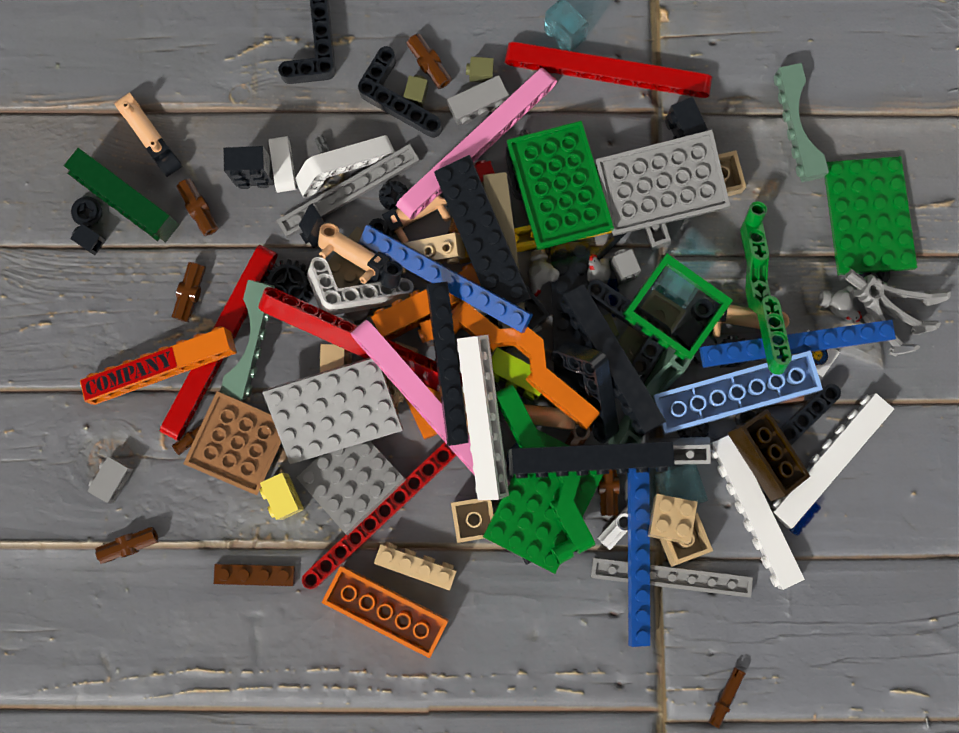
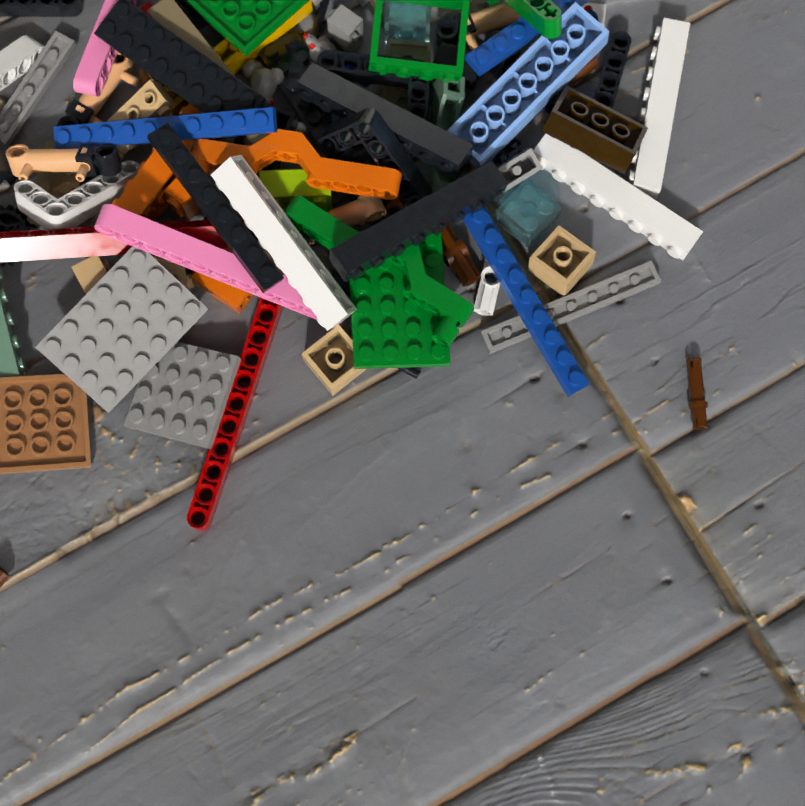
camera: 35 degrees left, 5 degrees down
reddish brown plate [213,564,295,586] -> none
light yellow brick [259,473,305,520] -> none
orange brick [321,565,449,658] -> none
tan brick [374,542,457,591] -> none
black gear [379,180,408,210] -> none
tan brick [648,494,698,544] -> none
clear blue axle [789,502,821,536] -> none

